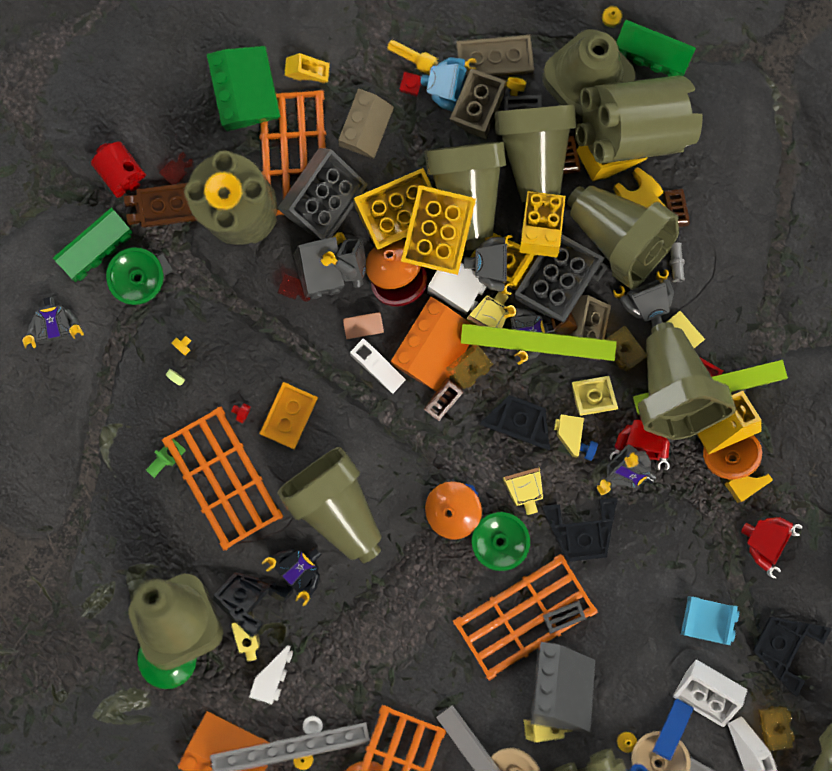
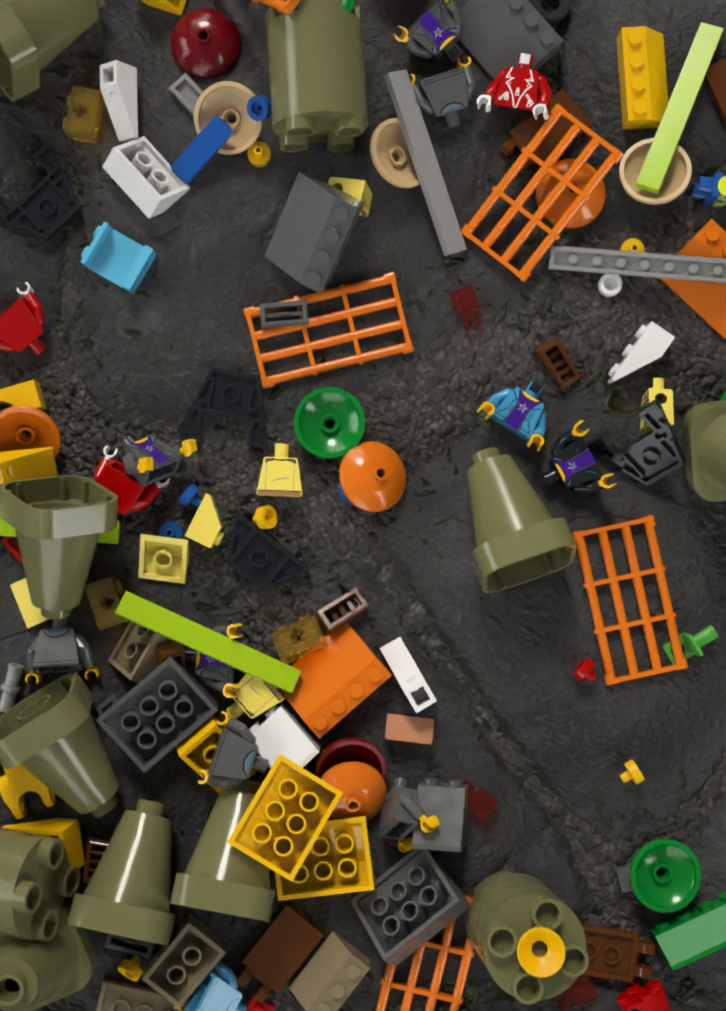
camera: 155 degrees left, 5 degrees up
yellowish green tile [166,369,185,385] -> none
light orange tile [259,382,318,450] -> none
yellow slope [519,191,566,258] -> none
none -> blue tile [159,521,184,539]
none -> reddish brown tile [237,903,324,1003]
none -> yellow tile [252,505,278,530]
none -> clear red plate [449,285,482,330]
none -> torso [477,381,546,451]
none -> reddish brown slope [534,338,581,390]

